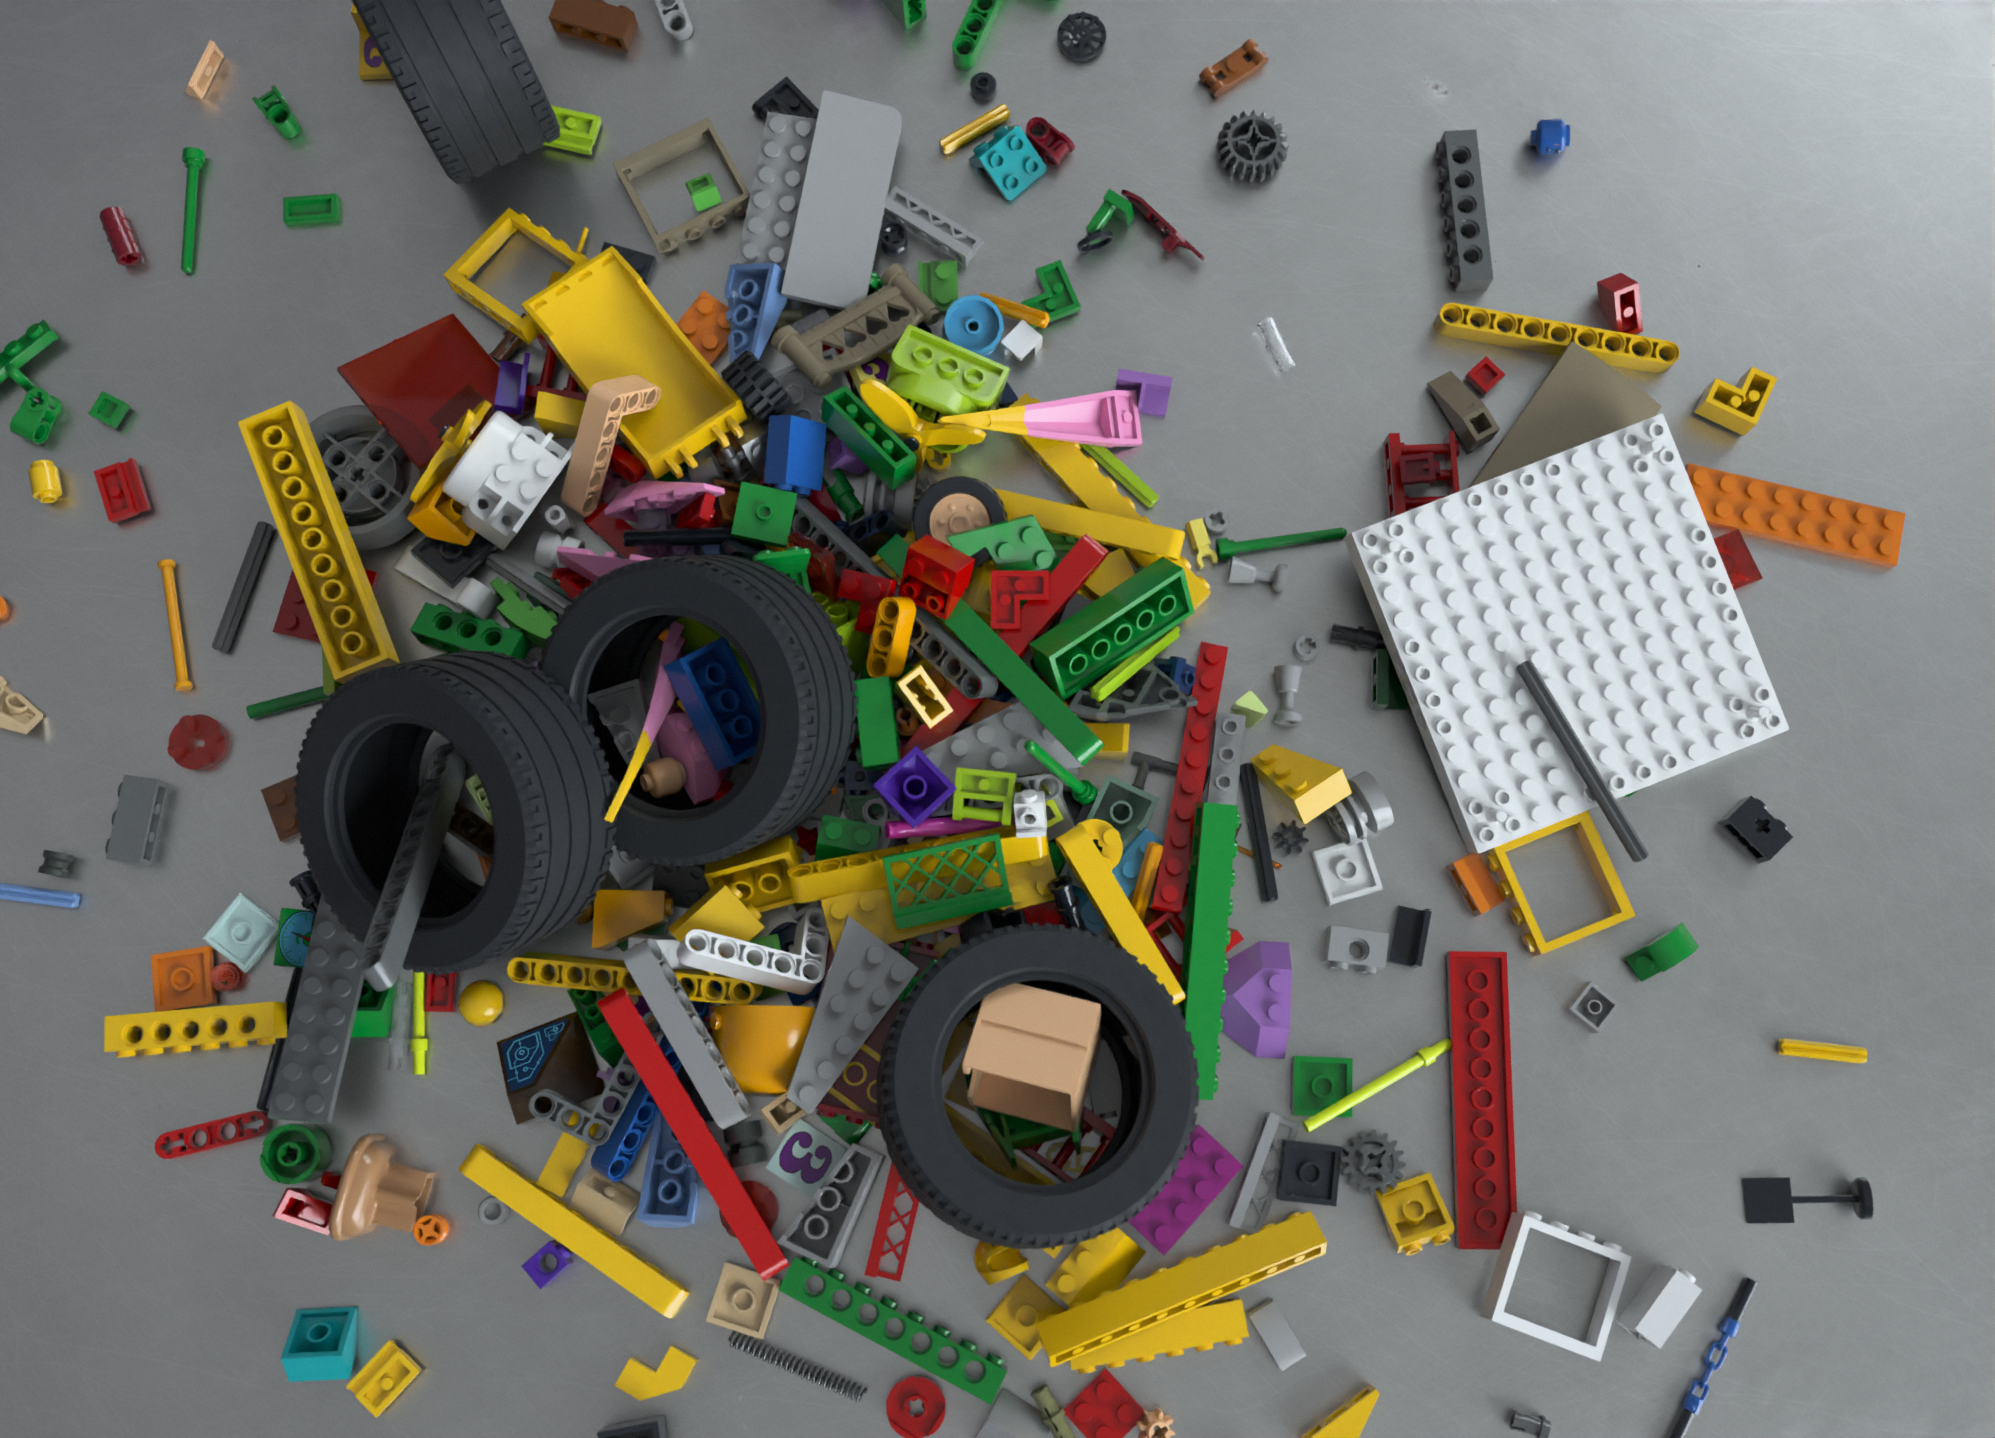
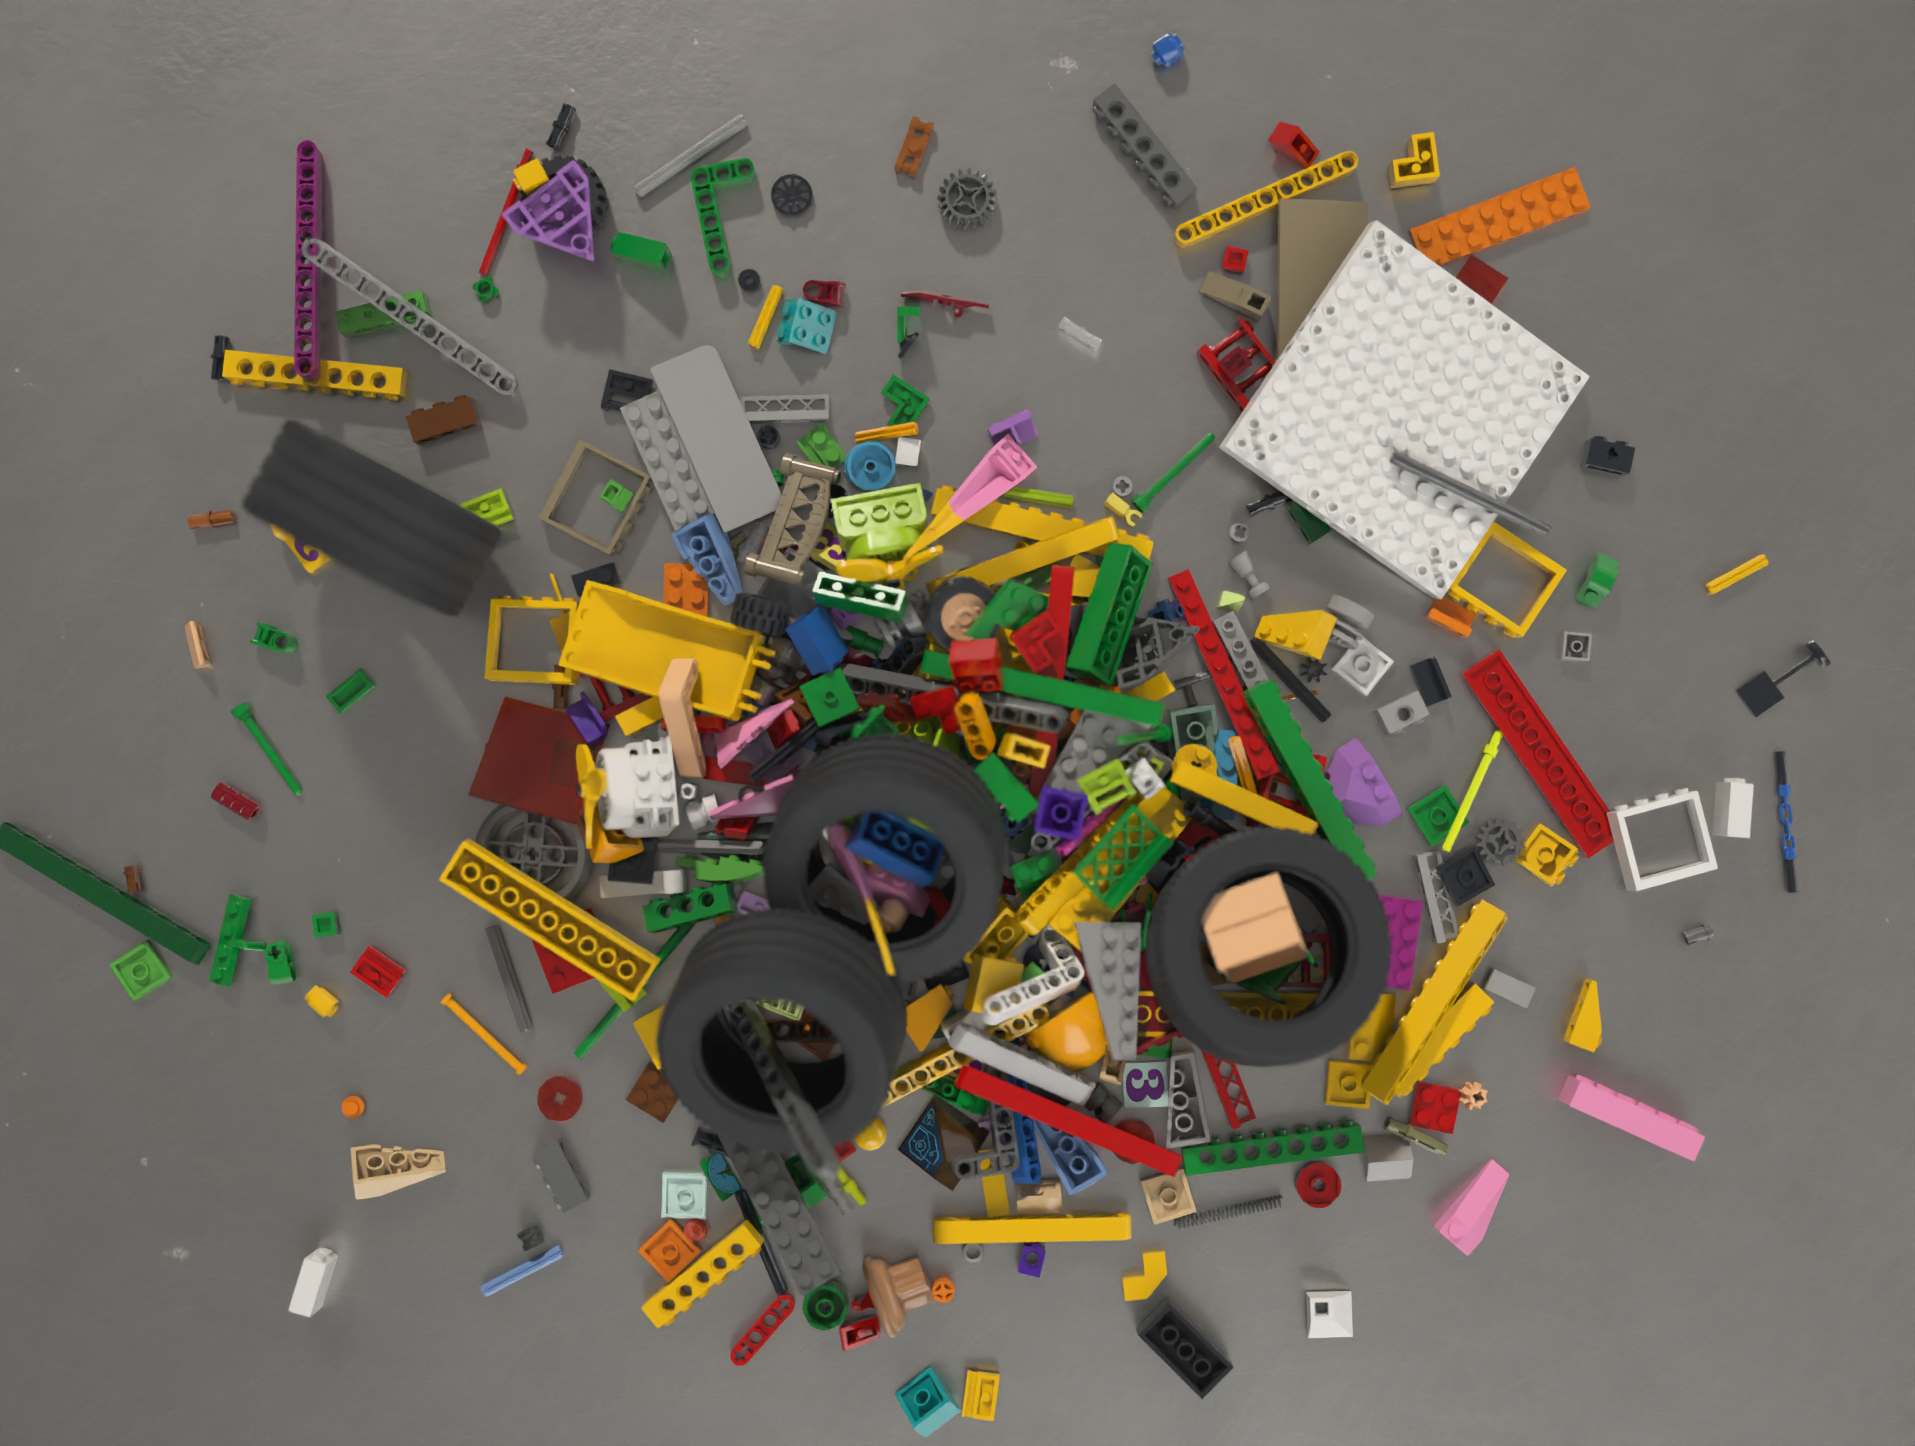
camera: 35 degrees left, 10 degrees up
yellow helmet [973,1241,1029,1286] -> none
lime axle [1090,626,1180,702] -> none
light grey piece [1228,556,1288,592] -> none

